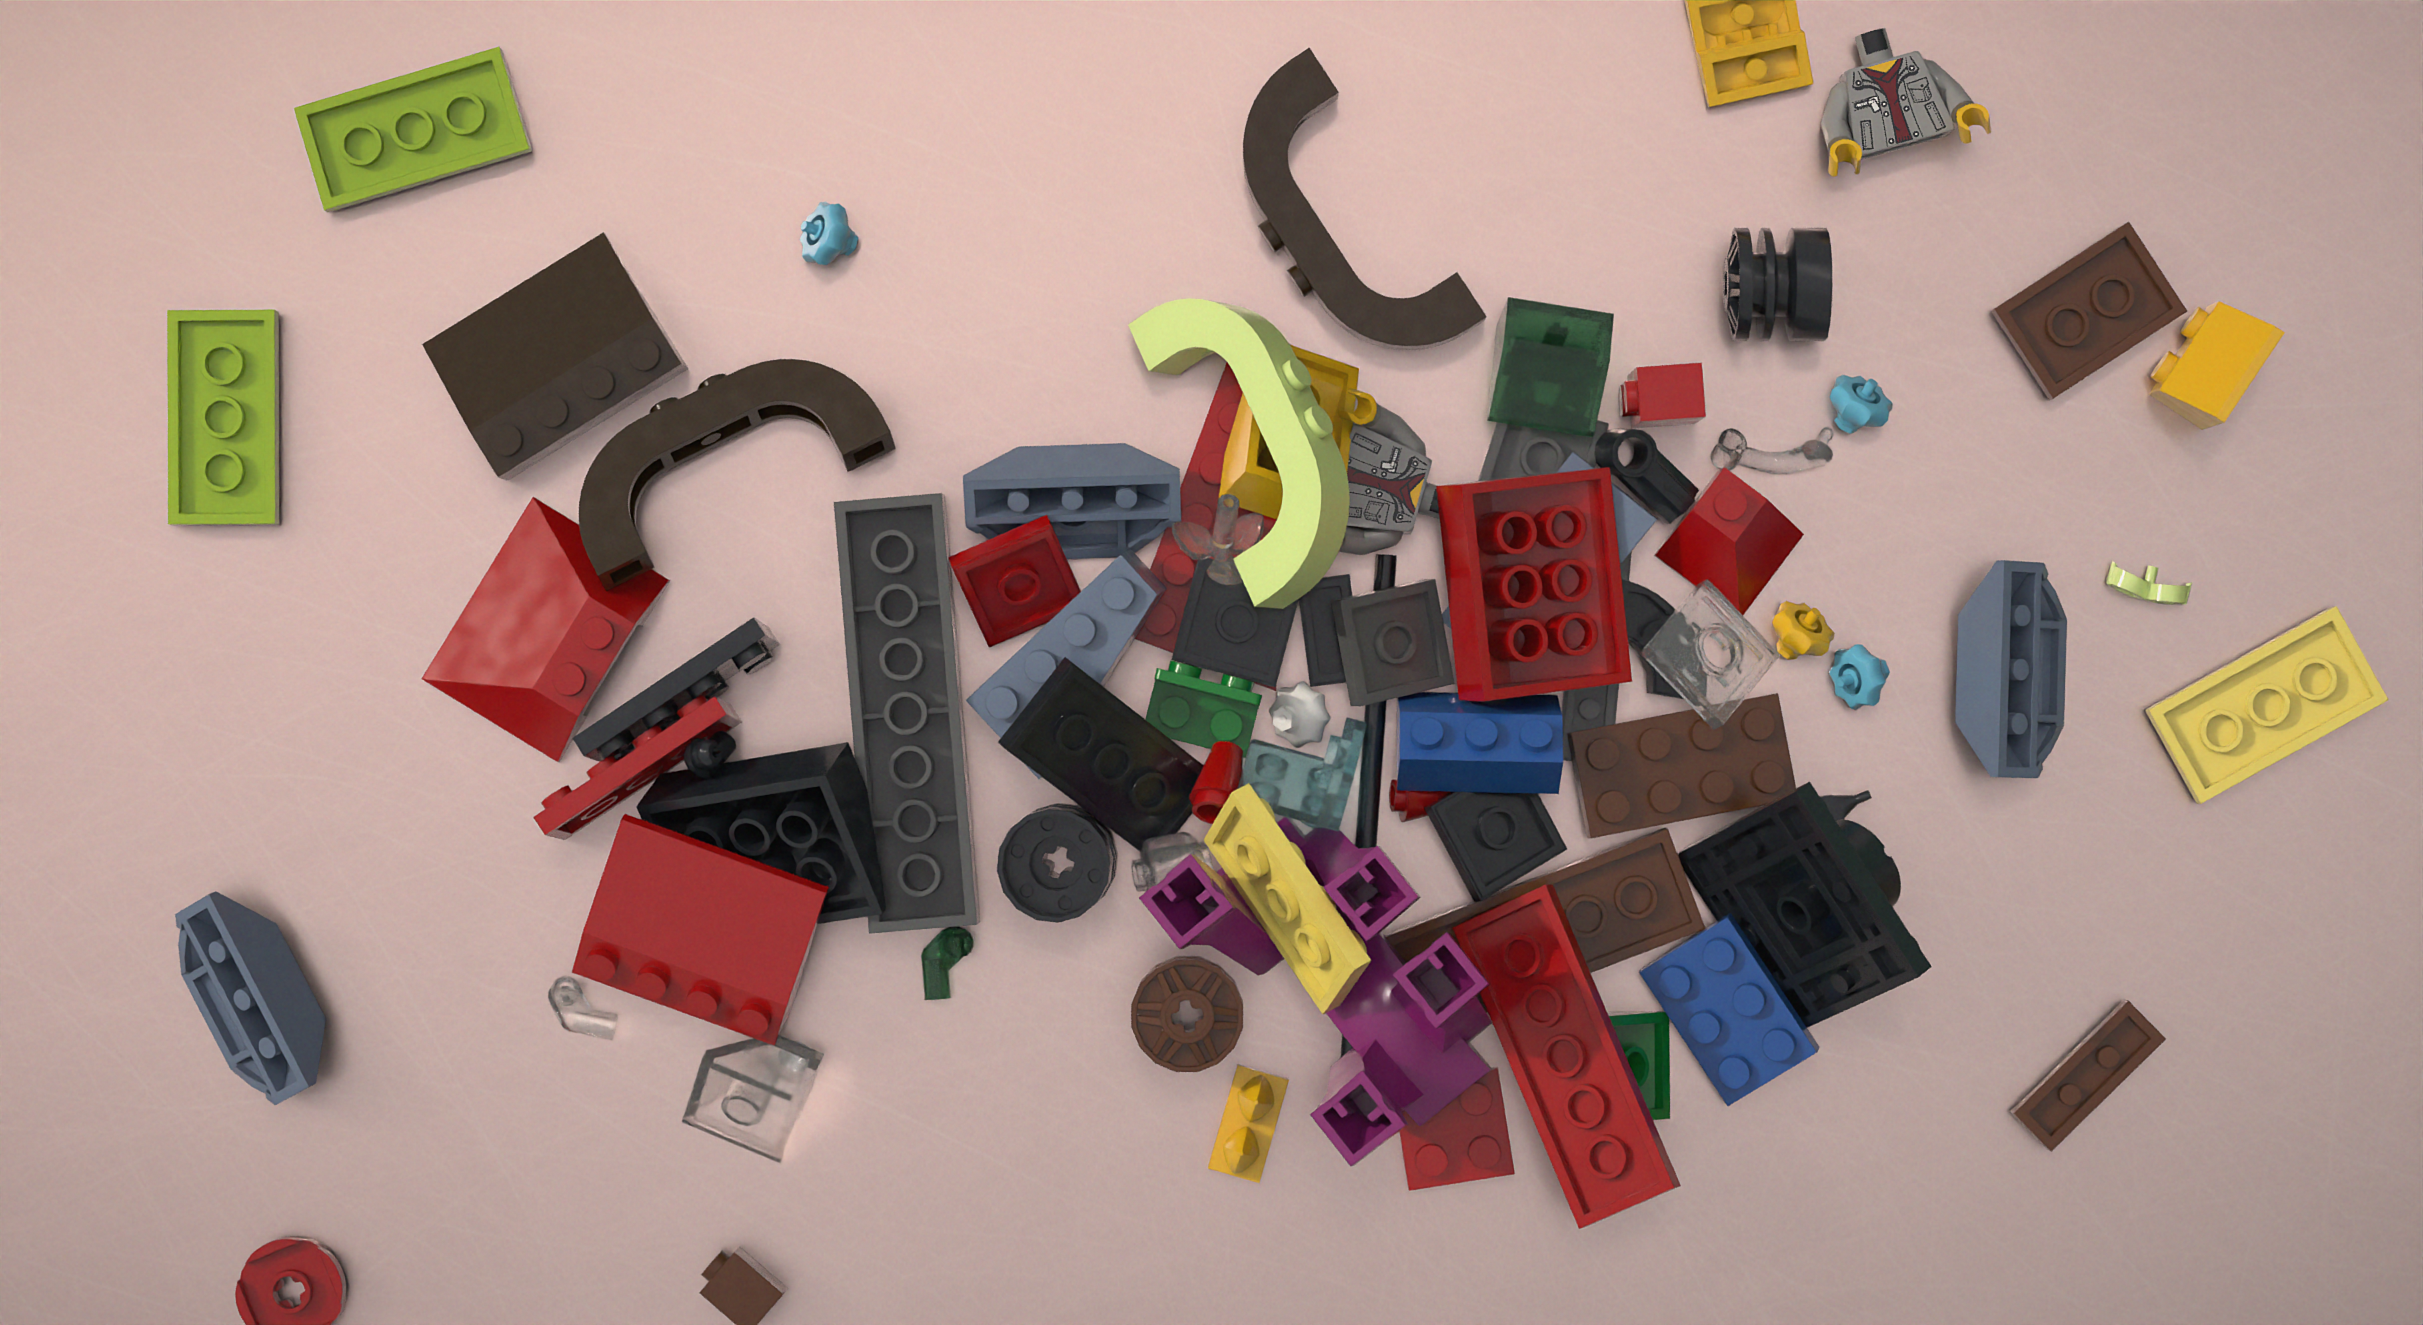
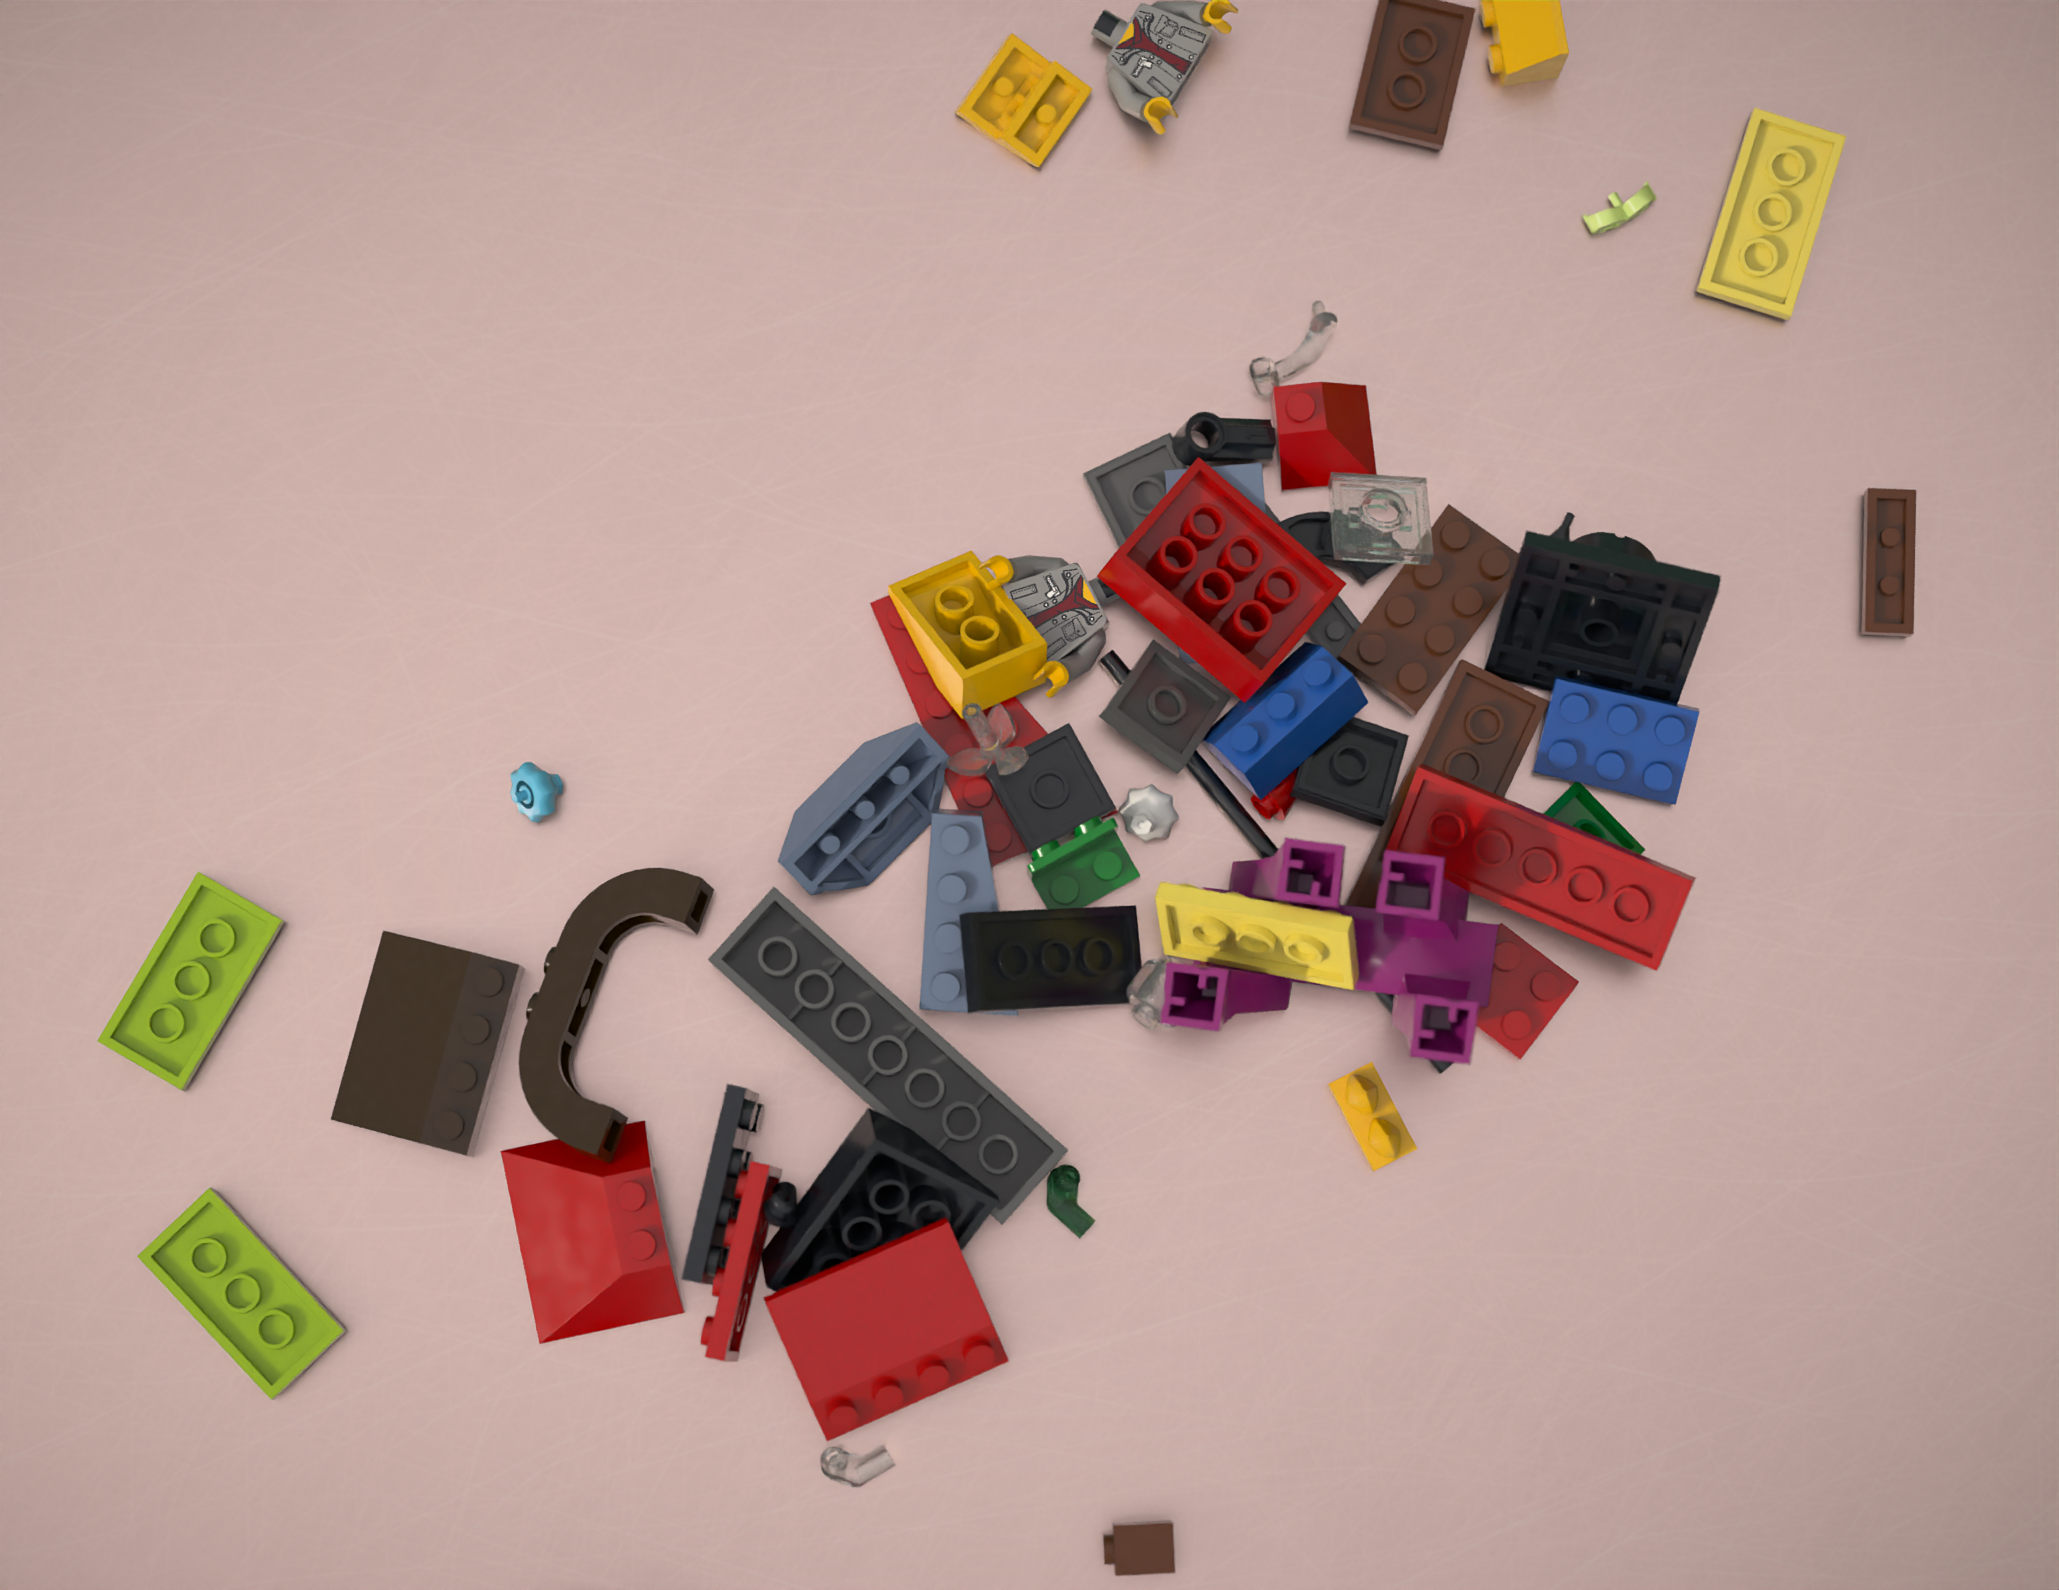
camera: 50 degrees left, 5 degrees down
clear slope [682,1035,824,1163] -> none
red tile [948,515,1081,648] -> none
black wheel [997,803,1118,923] -> none
yellowish green arch [1128,298,1350,609] -> none
reddish brown wheel [1131,956,1243,1072] -> none
red cone [1189,741,1243,824] -> none
clear light blue bracket [1238,717,1367,831] -> none
dark brown arch [1243,48,1487,350] -> none
black tile [1299,574,1352,687] -> none
clear green slope [1487,297,1614,437] -> none
red brick [1619,363,1706,429] -> none
black wheel [1723,228,1833,341] -> none
yellow piece [1772,601,1835,660] -> none
medium azure piece [1829,644,1890,710] -> none
medium azure piece [1830,375,1893,434] -> none
sand blue wedge [1955,560,2067,778] -> none

